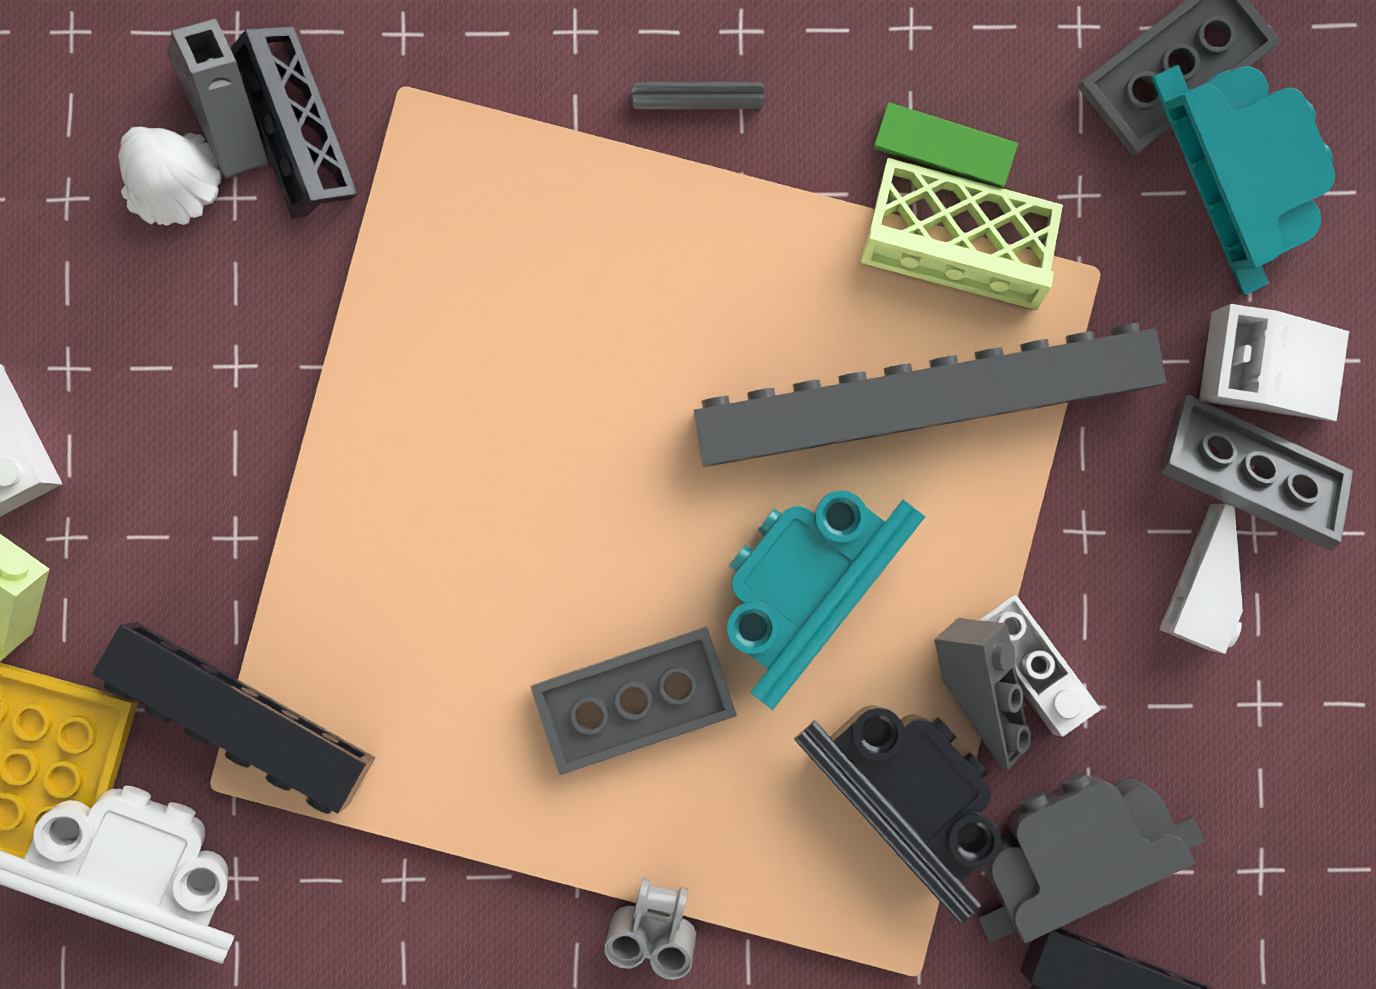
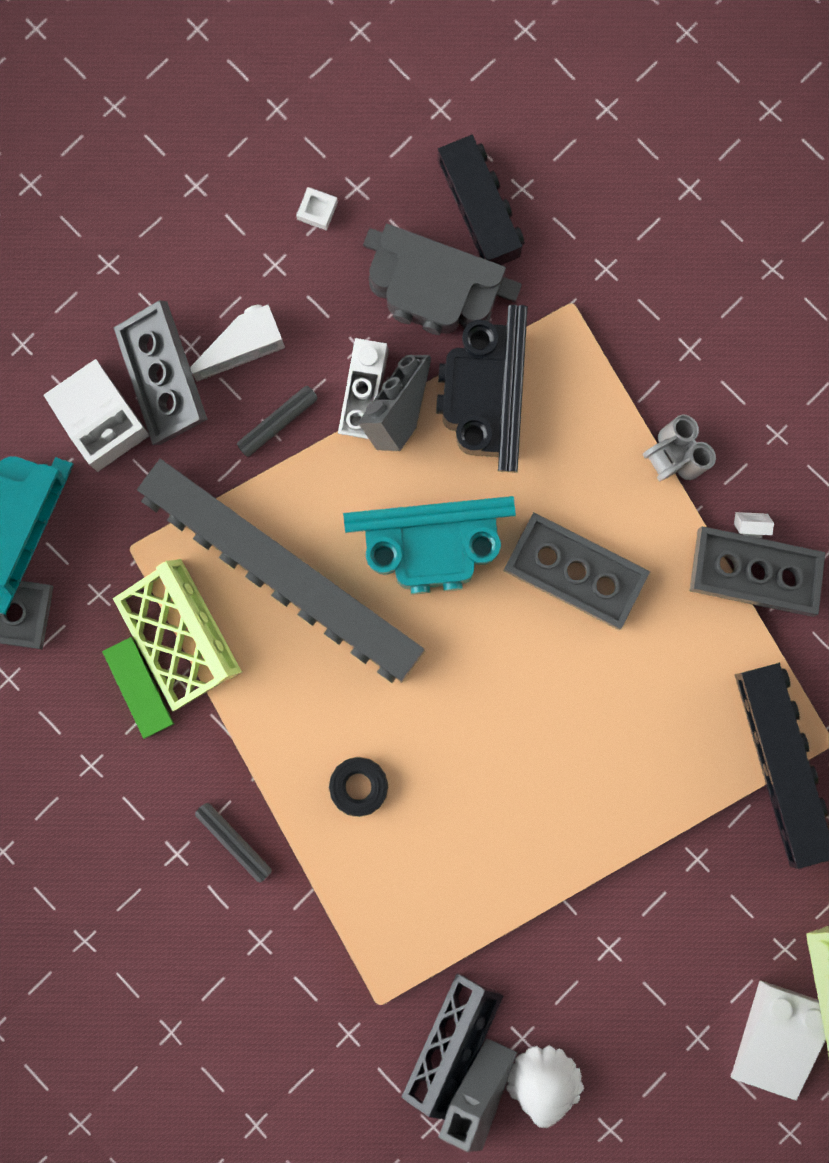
camera: 130 degrees left, 5 degrees down
none -> dark grey axle [237,386,317,457]
none -> white plate [296,187,338,230]
none -> black tyre [329,757,388,817]
none -> dark grey plate [690,526,825,617]
none -> white plate [734,512,774,538]

